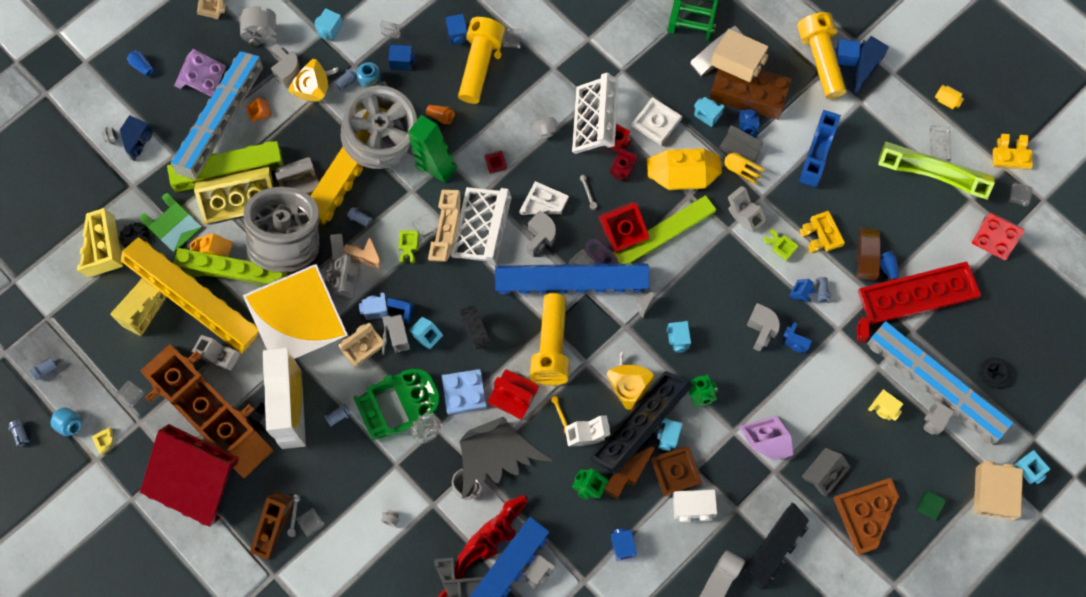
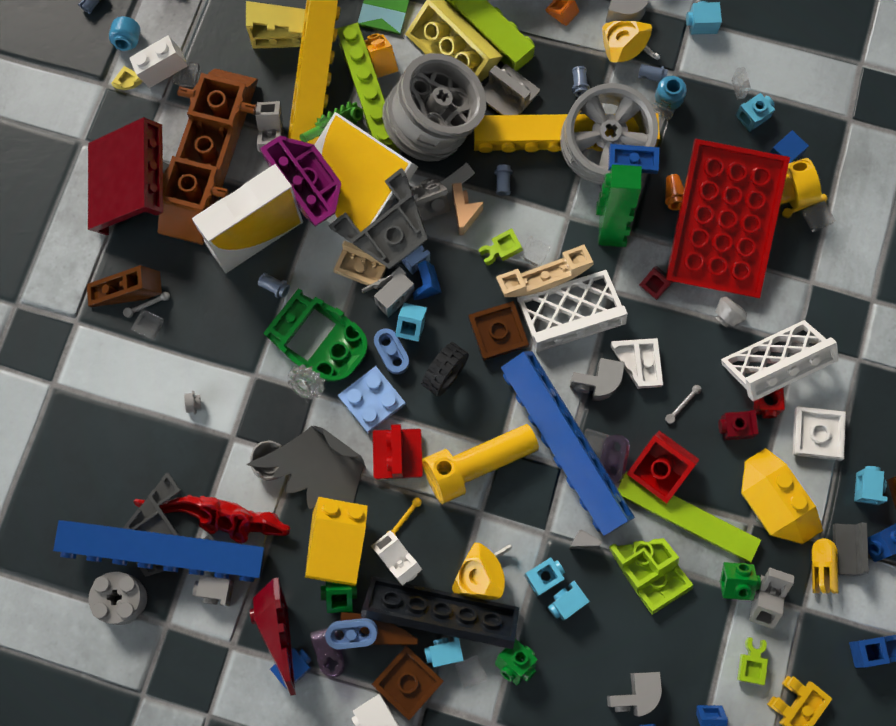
camera: 60 degrees right, 5 degrees up
blue brick [388,45,416,71] -> none
none -> white brick [130,35,188,88]
none -> dark red wedge [250,578,296,696]
none -> magenta wedge [260,136,341,227]
none -> bright green piece [300,102,363,142]
none -> yellow slope [305,497,368,586]
none -> clear purple piece [310,628,345,678]
none -> medium blue plate [325,618,378,649]
none -> dark grey wing [329,168,428,269]
none -> medium blue plate [374,329,409,375]
none -> reddish brown plate [468,301,529,361]
none -> medium azure brick [524,558,565,597]
none -> sand blue pin [572,66,590,97]
none -> blue plate [608,144,660,174]
none -> lime slope [609,538,694,615]
none -> red plate [666,139,790,298]
none -> green brick [719,562,761,600]
none -> medium azure brick [735,93,775,132]

